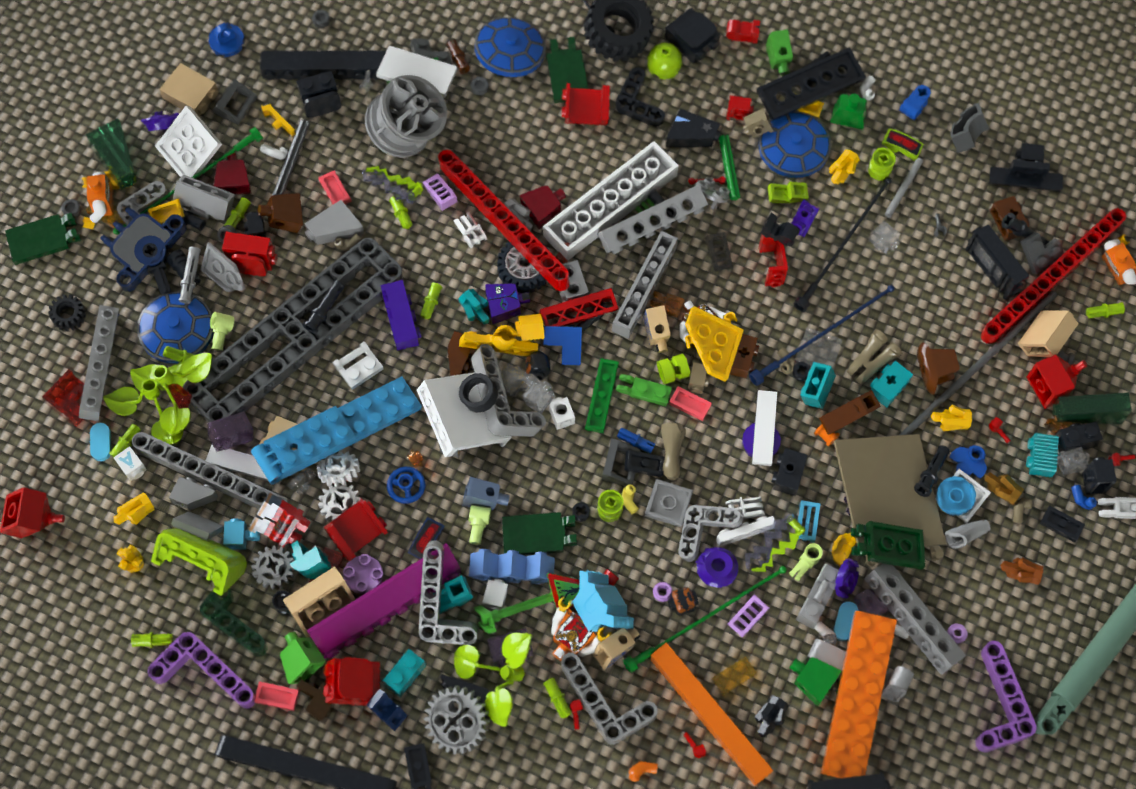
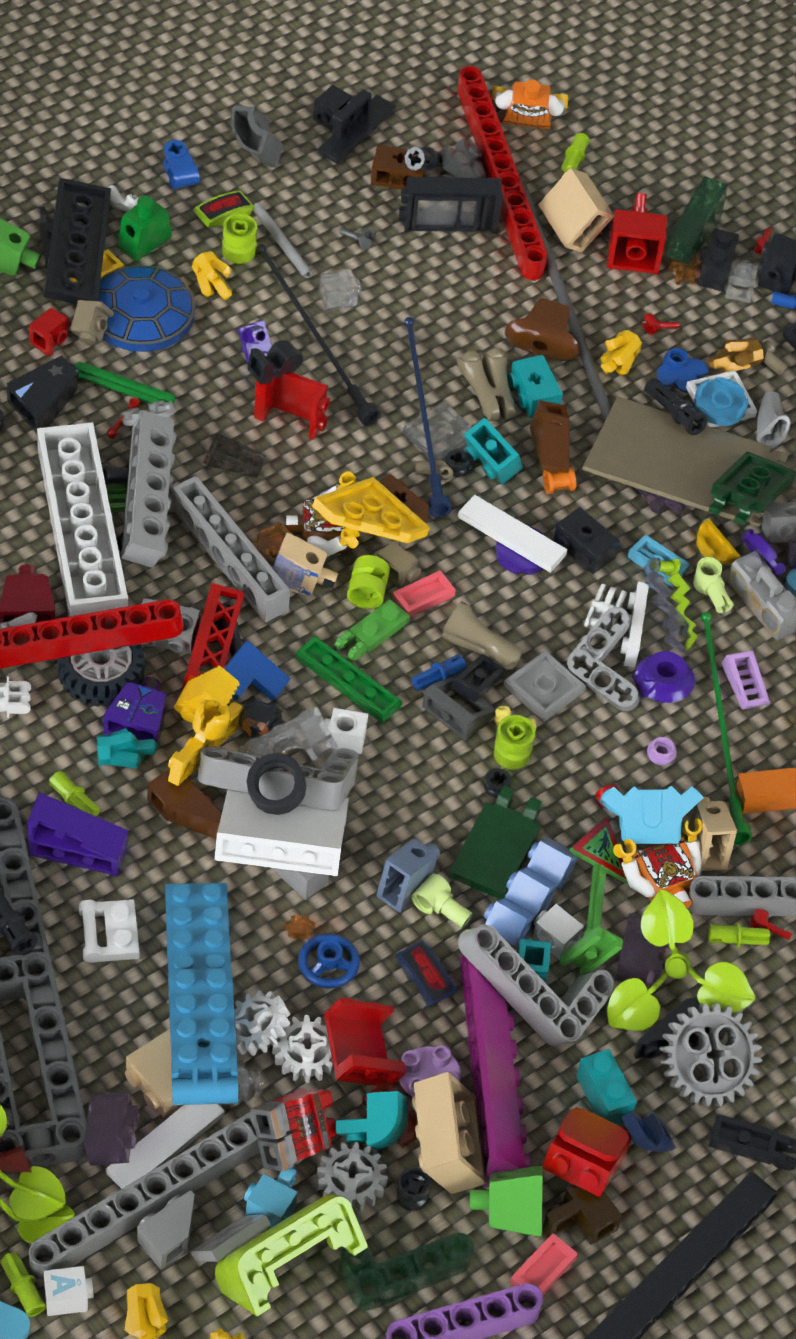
camera: 65 degrees left, 15 degrees down
black head [668,587,699,616] -> none
lime slope [768,181,809,203] -> none
teal brick [1026,433,1059,478] -> none

